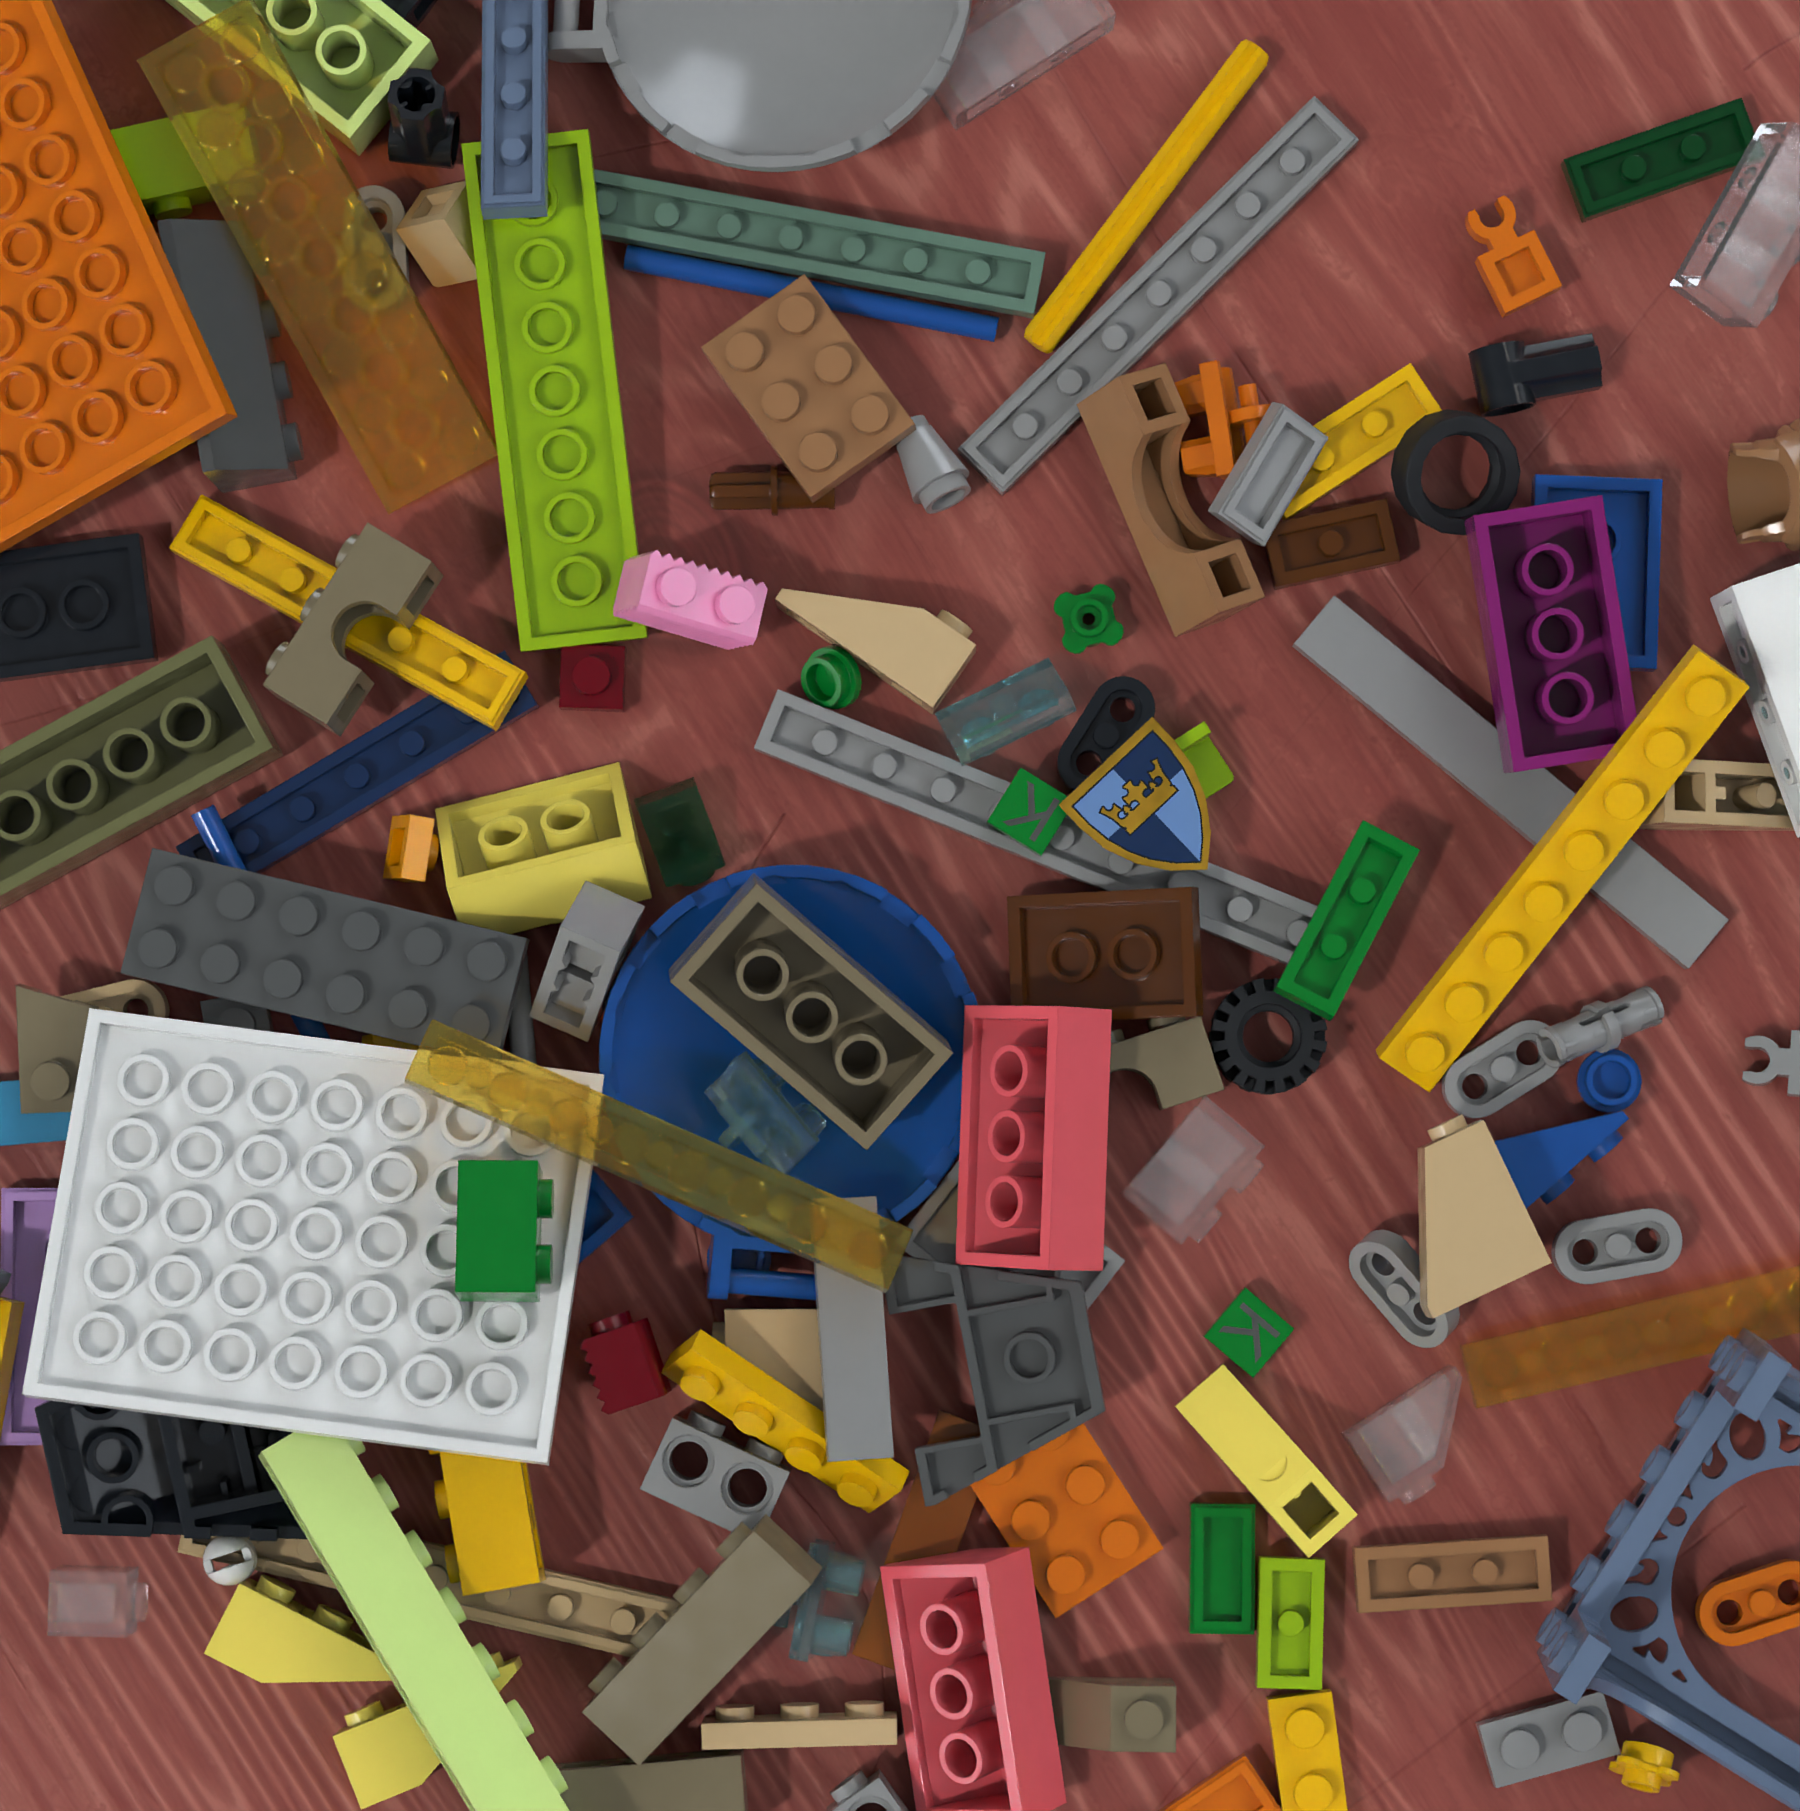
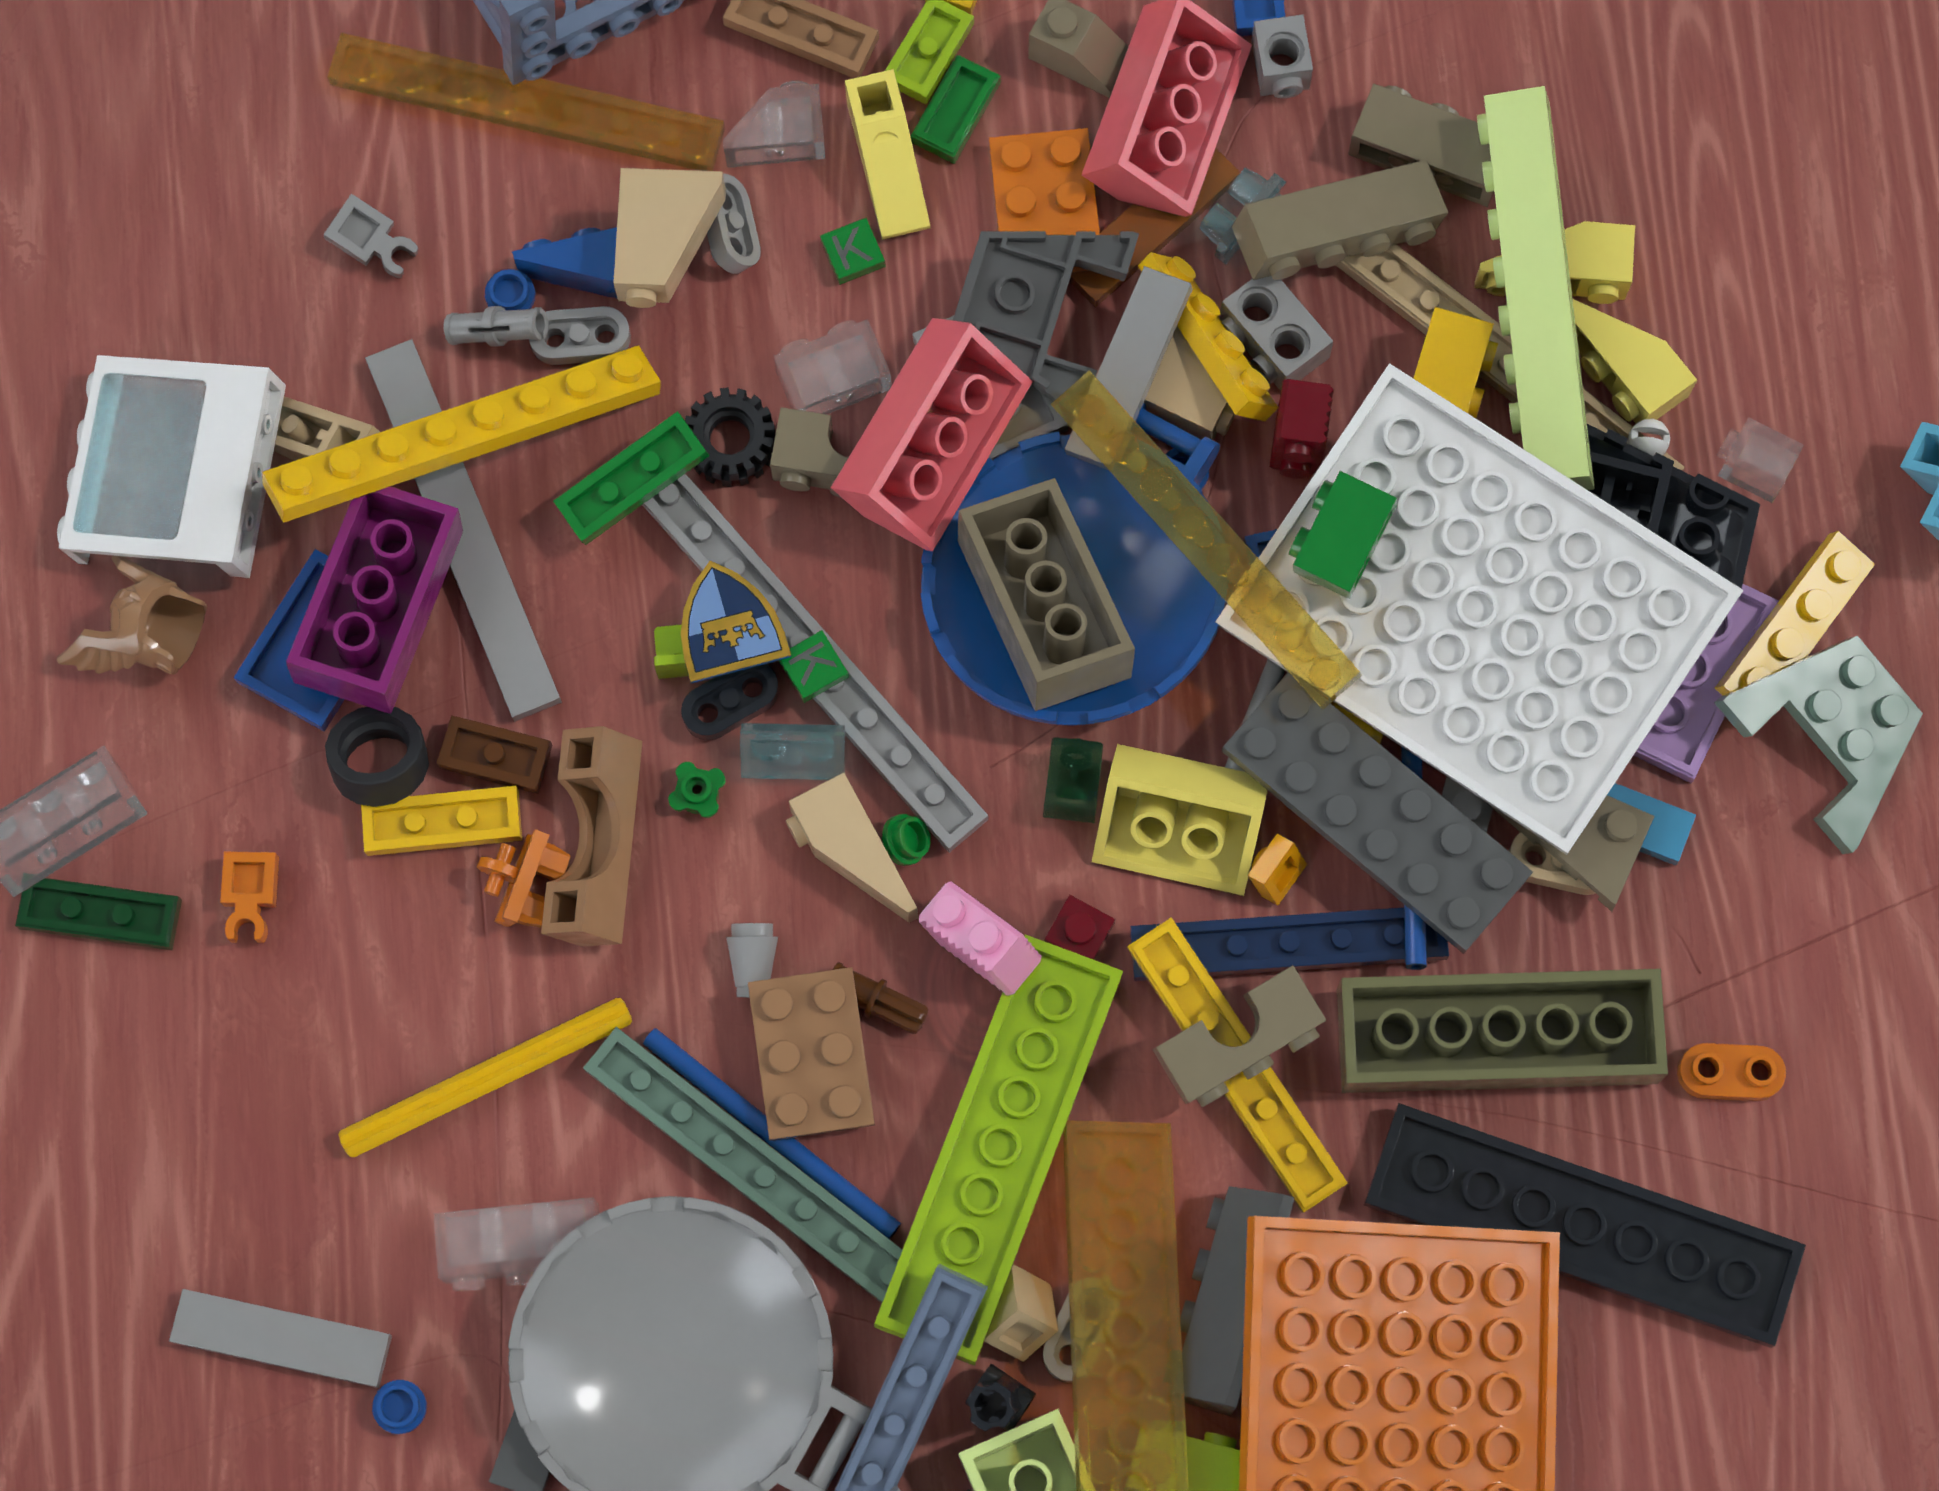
camera: 155 degrees left, 10 degrees down
light grey brick [529,881,645,1042] -> none
tan plate [701,1700,898,1750] -> none
clear light blue hips [704,1051,826,1181] -> none
light grey tile [958,96,1359,496] -> none
reddish brown plate [1007,887,1203,1020] -> none
light grey tile [1208,402,1329,546] -> none
black piece [1468,333,1603,417] -> none
light grey plate [1551,1208,1683,1284] -> none

